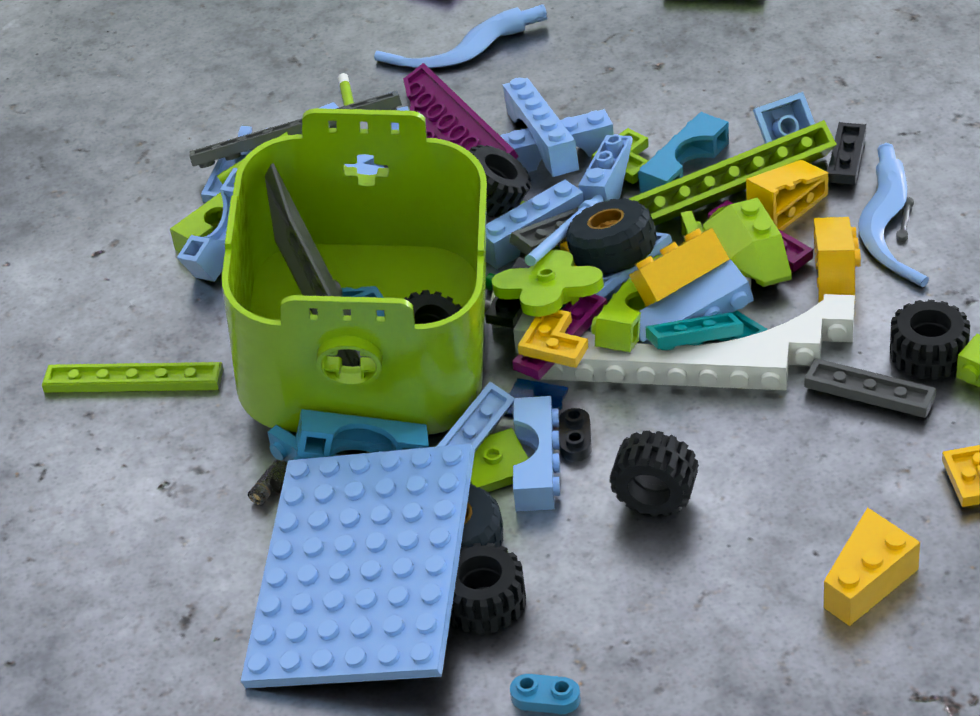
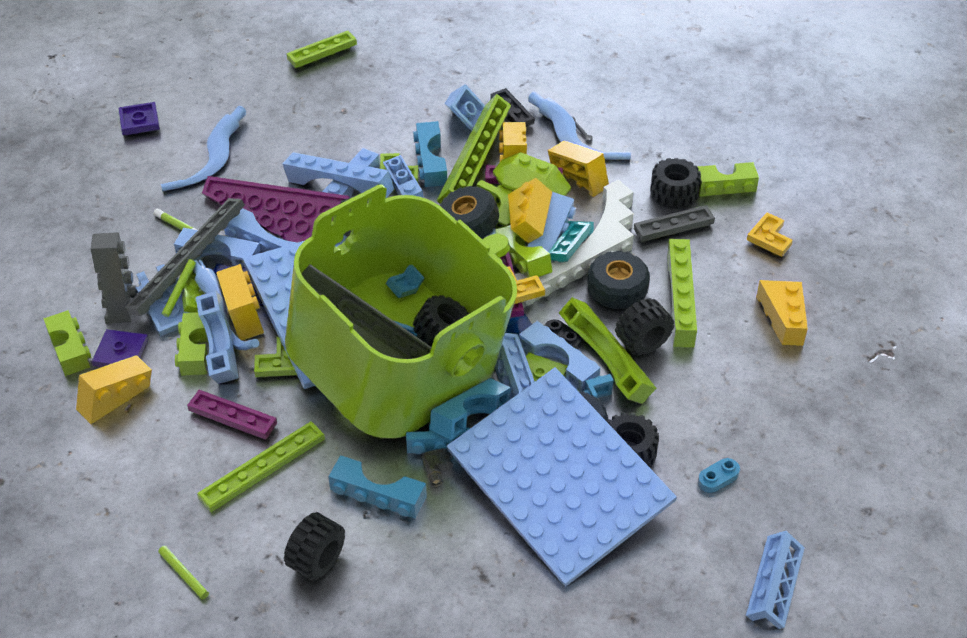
camera: 50 degrees left, 5 degrees up
none -> lime arch [43,310,92,376]
none -> yellow wedge [76,355,152,424]
none -> dark grey wedge [90,232,137,324]
none -> dark purple plate [92,329,148,367]
none -> magenta plate [187,390,277,439]
none -> black tyre [284,512,345,581]
none -> dark azure arch [328,455,427,519]
none -> dark azure bracket [386,265,424,298]
none -> lime arch [559,297,657,404]
none -> dark azure bracket [582,374,614,399]
none -> black wheel [587,251,650,310]
none -> lime arch [667,239,697,348]

